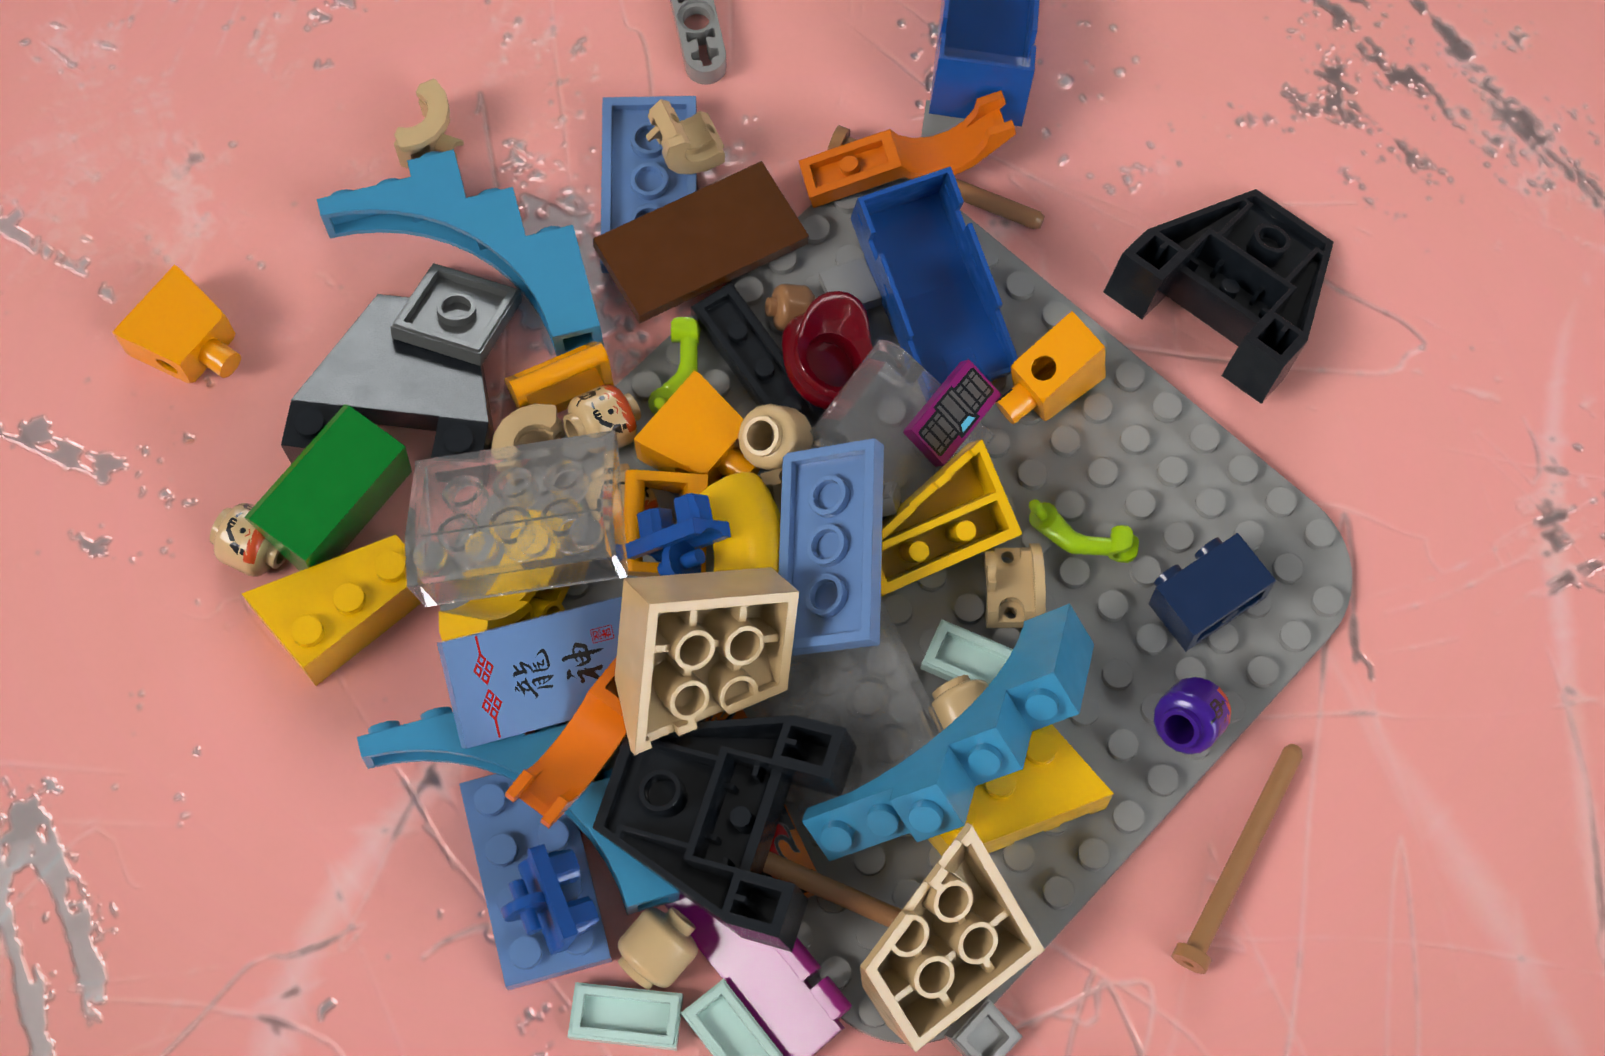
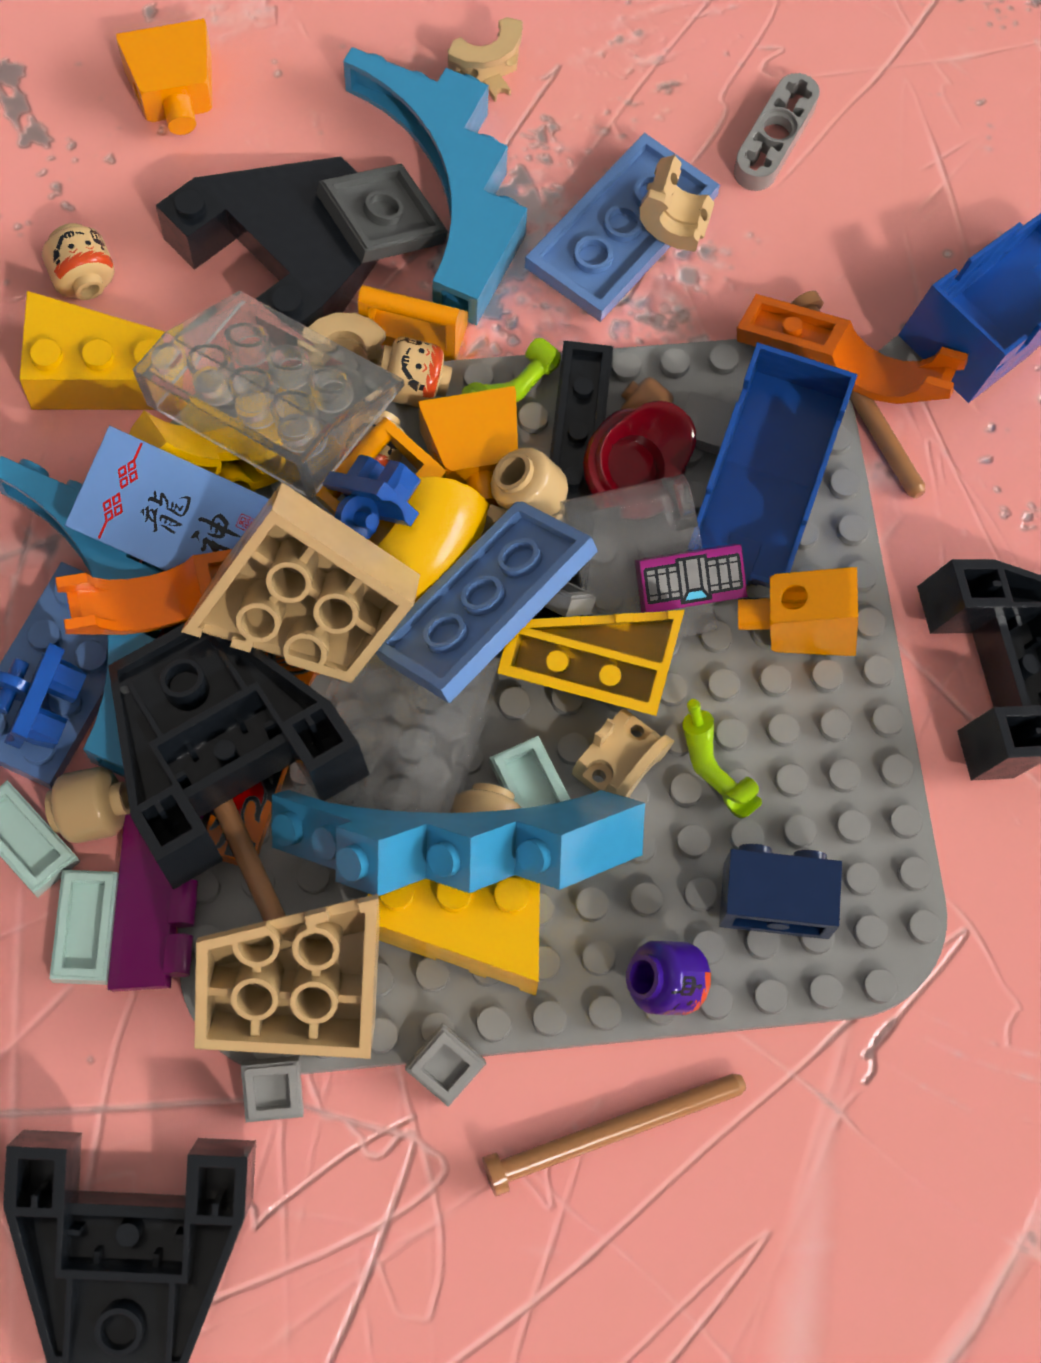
camera: 35 degrees right, 0 degrees up
green slope [244,404,412,571] -> none
reddish brown tile [593,161,809,324] -> none
none -> light grey tile [405,1023,486,1107]

